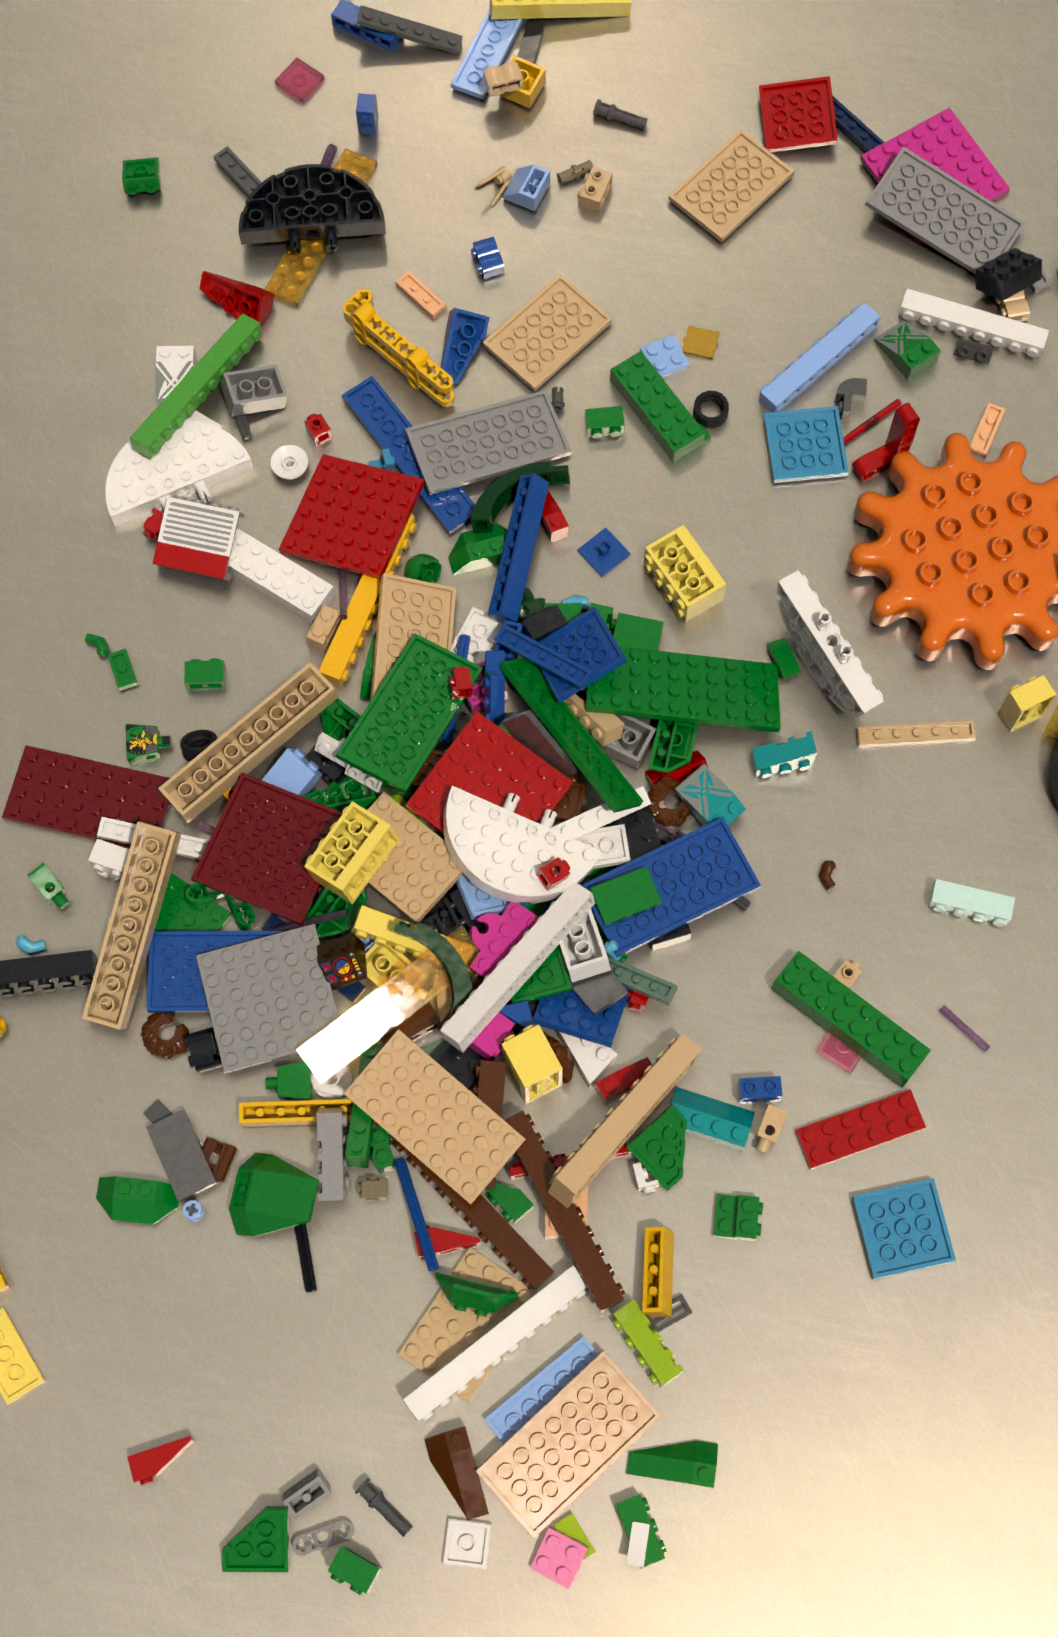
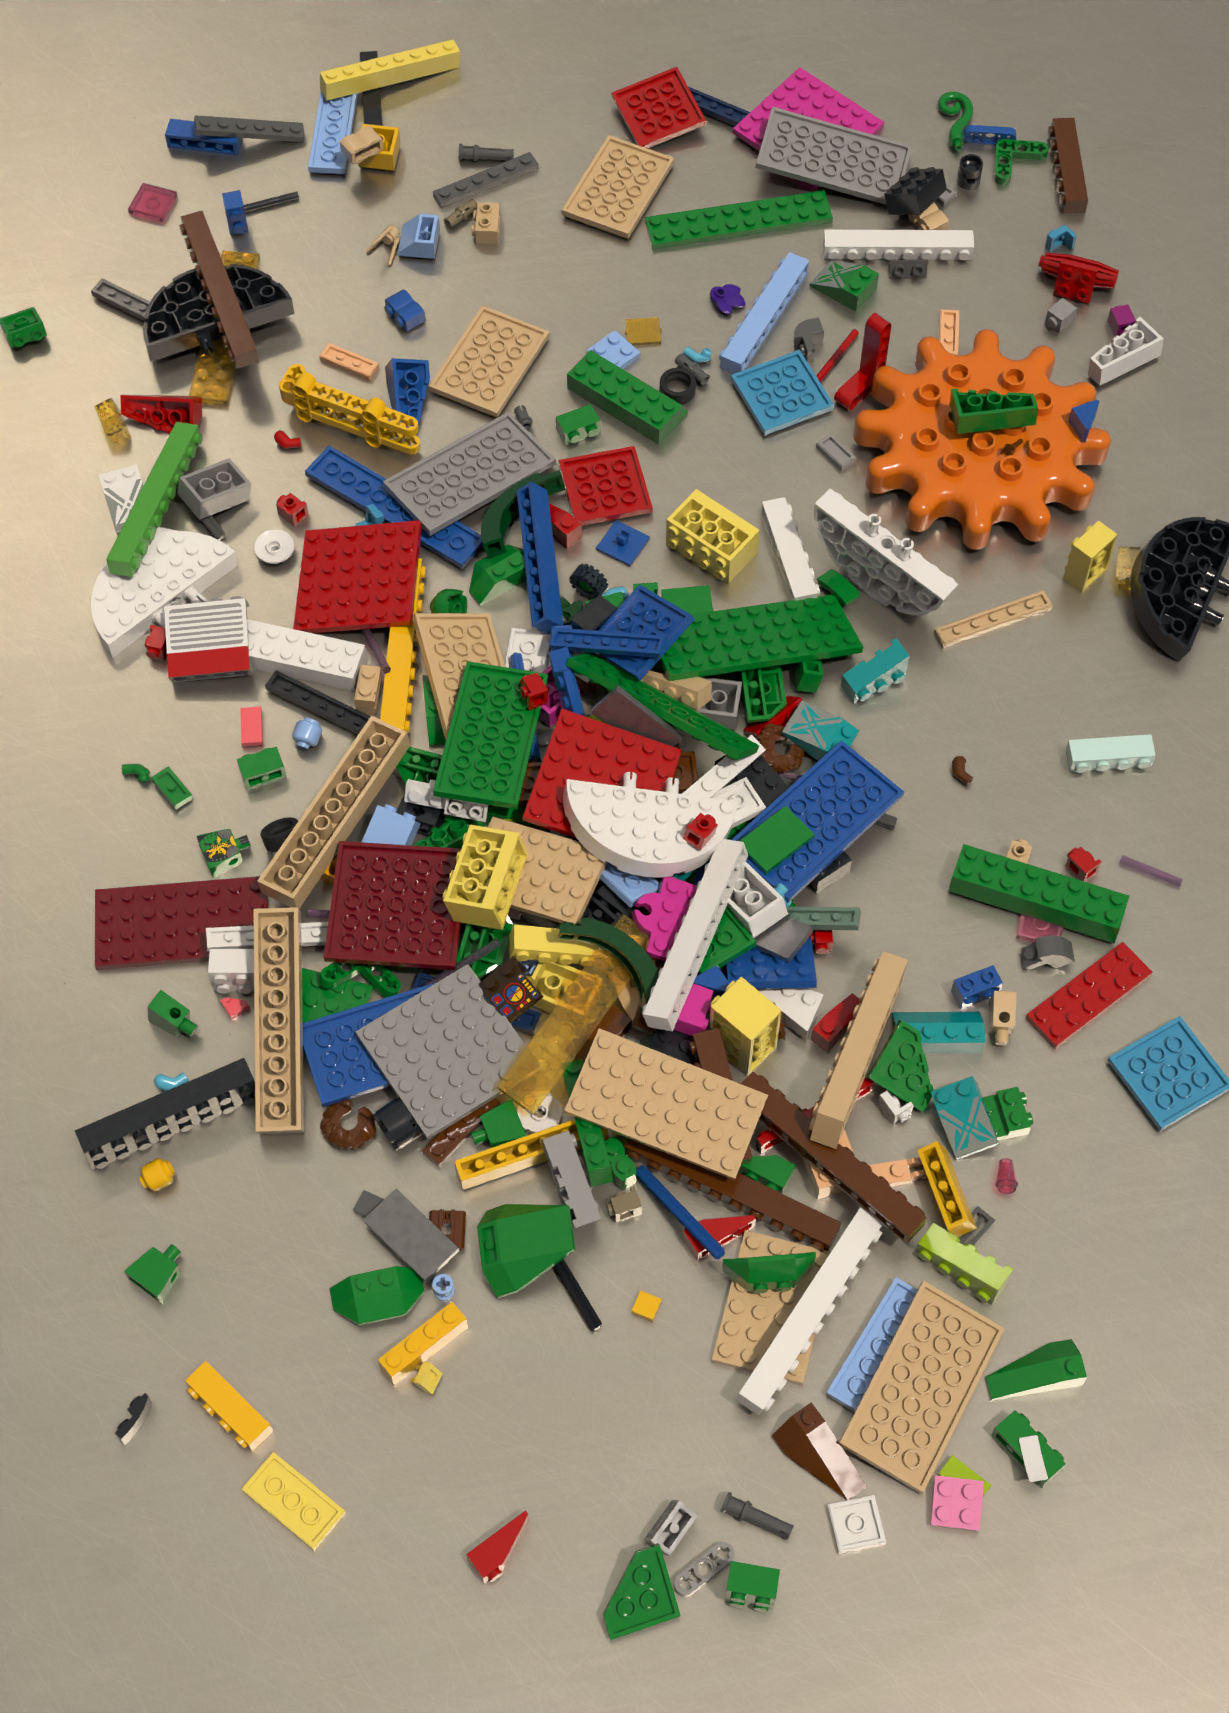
camera: 20 degrees left, 10 degrees down
none -> clear yellow hinge [94,398,131,443]
none -> reddish brown brick [179,210,259,368]
none -> coral tile [220,997,250,1020]
none -> coral tile [240,706,263,747]
none -> black bar [244,191,299,212]
none -> black plate [265,670,371,735]
none -> red arm [274,430,301,449]
none -> light blue head [292,717,322,750]
none -> yellow brick [378,1302,468,1385]
none -> light yellow tile [410,1361,443,1395]
none -> reddish brown plate [422,1098,500,1168]
none -> dark grey plate [433,152,539,209]
none -> red plate [558,446,653,526]
none -> black bush [569,563,608,600]
none -> yellow tile [631,1290,662,1322]
none -> green plate [645,190,833,250]
none -> dark grey pin [675,353,710,385]
none -> medium azure arm [683,347,712,363]
none -> dark purple plate [710,284,746,315]
none -> white brick [761,497,820,601]
none -> green brick [794,660,824,693]
none -> light grey tile [816,433,857,471]
none -> light nougat hinge [869,1157,928,1186]
none -> teal slope [930,1076,999,1160]
none -> green wedge [949,389,1038,434]
none -> clear pink cone [995,1158,1018,1194]
none -> reddish brown hand [1000,439,1023,456]
none -> dark grey brick [1021,935,1075,970]
none -> red brick [1065,847,1102,882]

